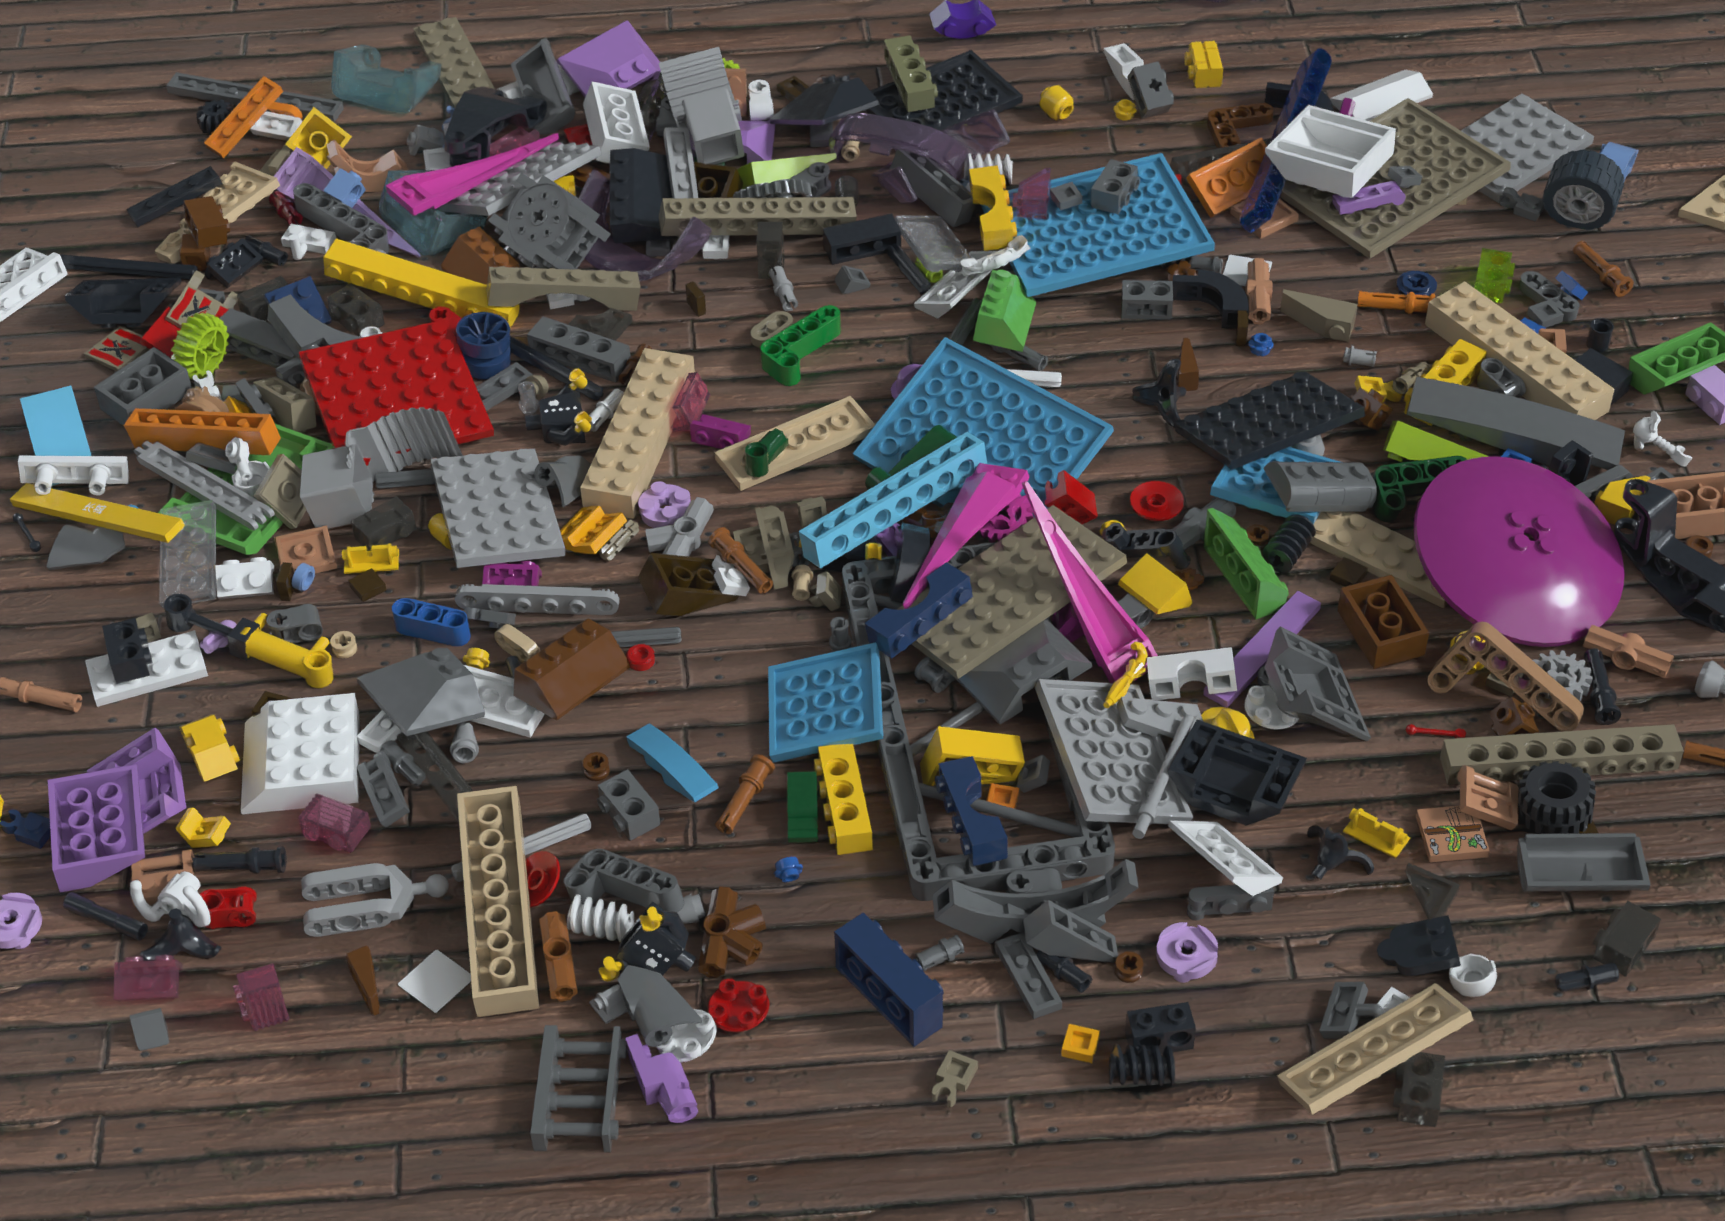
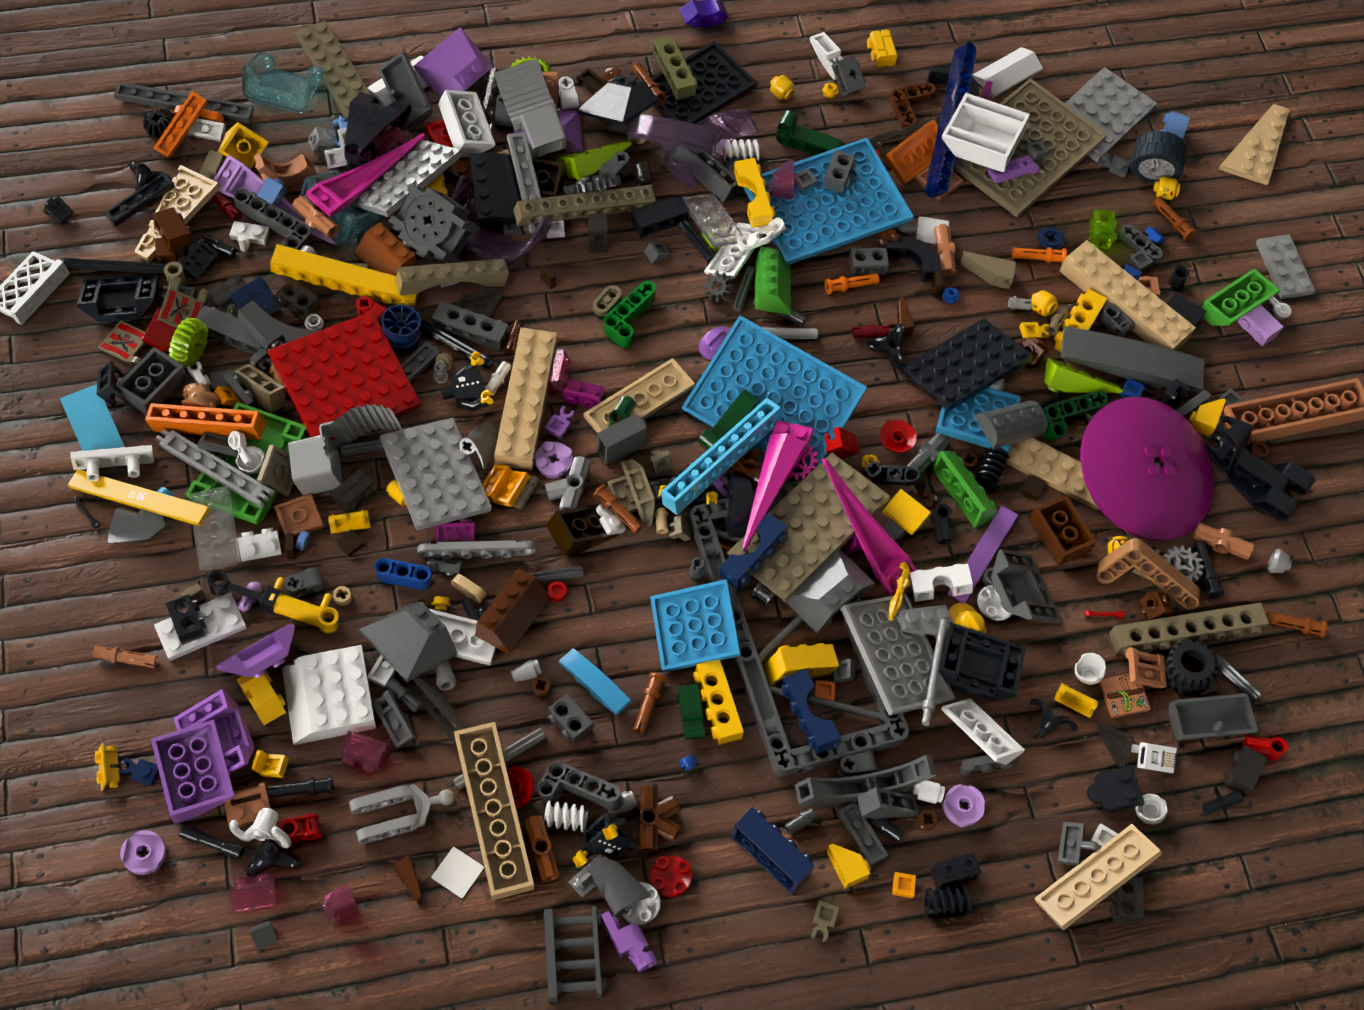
camera: 15 degrees left, 15 degrees up
light grey pin [769,266,798,311] -> none
white piece [1633,411,1692,467] -> none
none -> black bracket [43,196,74,224]
none -> black hinge [96,361,123,406]
none -> black piece [129,161,171,191]
none -> dark tan brick [164,262,187,286]
none -> medium lavender slope [215,624,295,679]
none -> nougat piece [292,196,340,238]
none -> light grey cone [511,659,543,682]
none -> medium lavender plate [545,406,574,440]
none -> dark grey brick [597,413,648,466]
none -> dark orange pin [632,63,666,105]
none -> dark grey gear [702,271,733,302]
none -> dark green beam [776,110,844,155]
none -> orange pin [824,272,879,295]
none -> yellow slope [826,844,871,889]
none -> dark red pin [852,324,890,339]
none -> white brick [913,780,945,804]
none -> black piece [931,503,953,545]
none -> yellow head [1031,290,1058,317]
none -> white hair [1074,653,1106,685]
none -> white piece [1131,742,1177,773]
none -> yellow head [1153,176,1180,200]
none -> dark grey axle [1216,654,1262,702]
none -> red piece [1243,734,1288,761]

